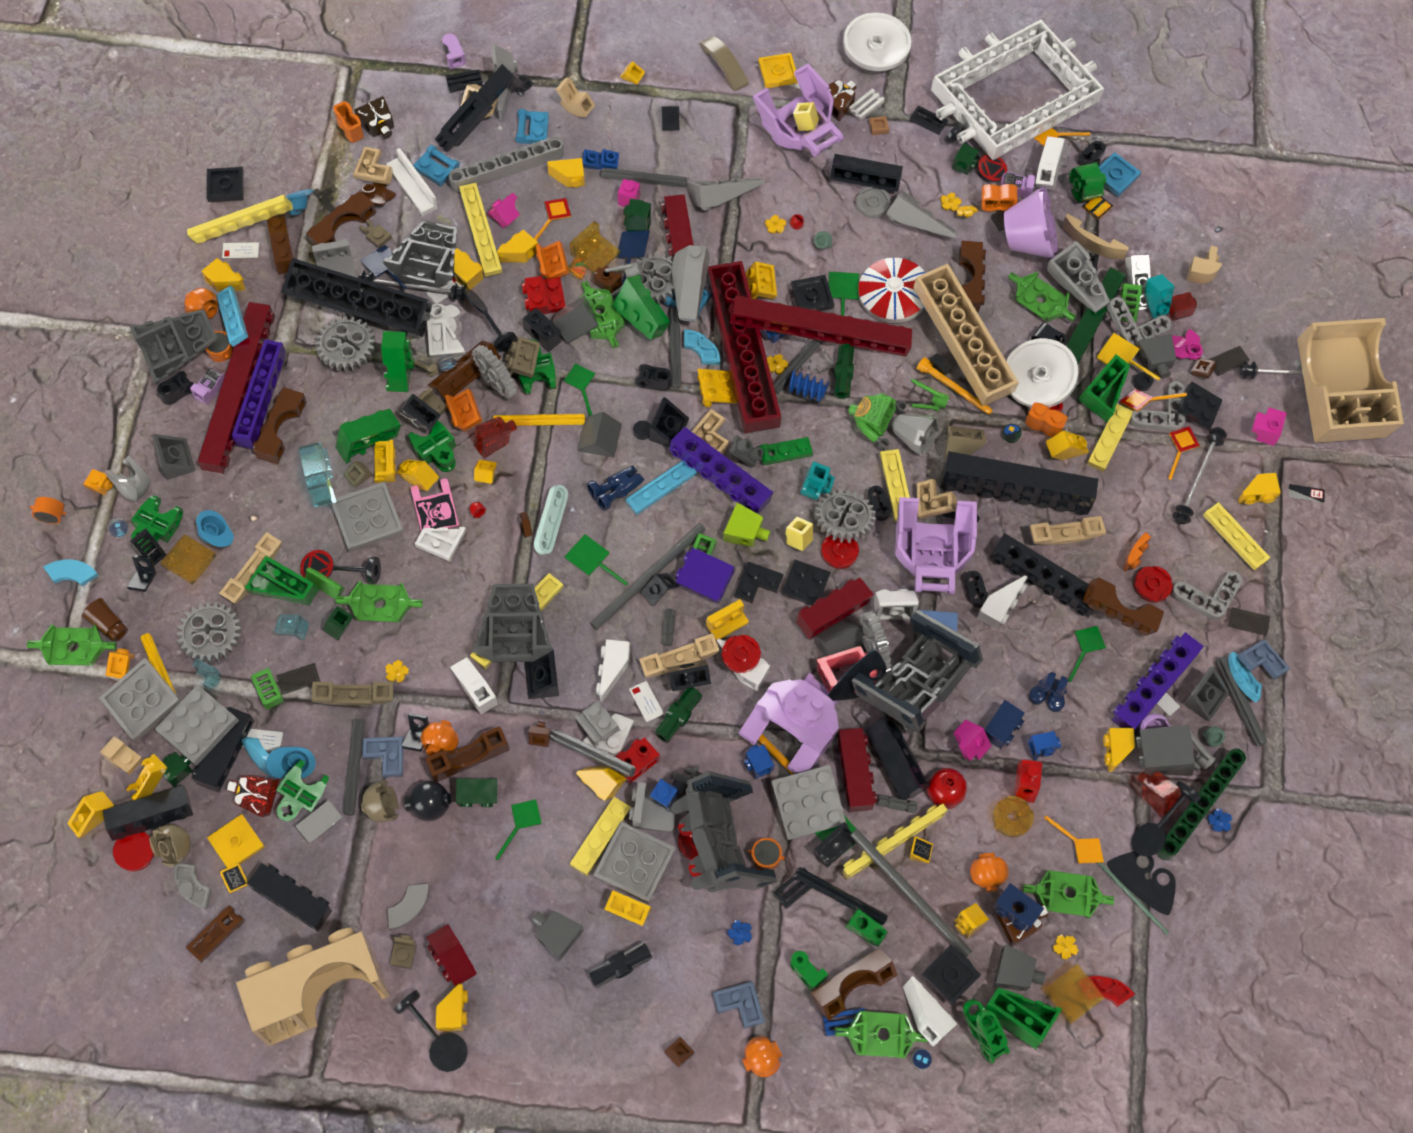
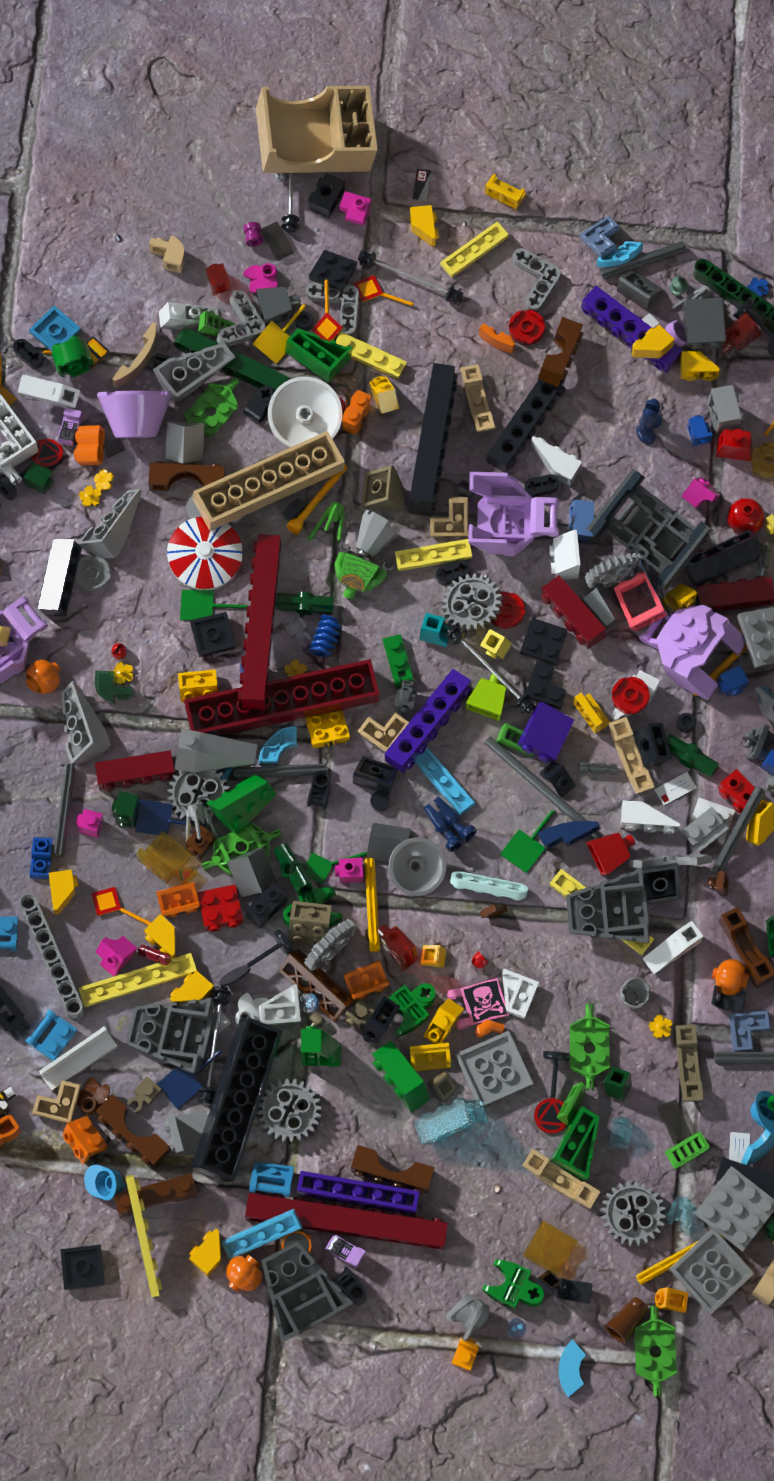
camera: 90 degrees left, 5 degrees up
orange piece [30,497,66,524] -> none
dark grey slope [152,434,195,480] -> none
dark azure piece [196,510,234,547] -> none
white sticker [222,242,259,258] -> none
dark grey axle [773,339,823,394] -> none
sand green tile [814,231,832,249] -> none
dark blue brick [984,700,1025,749] -> none
tile [1002,424,1022,443] -> none
green piece [1068,626,1106,682] -> none
teal slope [1144,274,1175,319] -> none
reddish brown tile [1191,358,1216,379] -> none
clear smoke tile [1228,607,1270,636] -> none
none -> orange plant [25,660,60,694]
none -> orange bracket [63,1116,107,1164]
none -> clear green brick [95,671,135,705]
none -> dark red axle [137,944,172,966]
none -> light grey slope [166,421,205,463]
none -> magenta wheel [243,222,263,247]
none -> dark azure plate [249,1162,294,1197]
none -> dark green piece [274,843,313,896]
none -> black brick [308,173,345,219]
none -> dark pink brick [335,858,363,883]
none -> light grey dish [388,837,446,896]
none -> black axle [446,625,536,714]
none -> orange arm [475,1020,505,1038]
none -> yellow hinge [485,174,526,210]
none -> dark blue slope [538,821,601,850]
none -> red torso [585,832,636,875]
none -> light grey hair [620,977,651,1009]
none -> light grey tile [629,854,712,868]
none -> yellow slope [631,325,675,358]
none -> yellow slope [665,583,697,612]
none -> black tile [677,713,696,733]
none -> light grey brick [708,385,743,437]

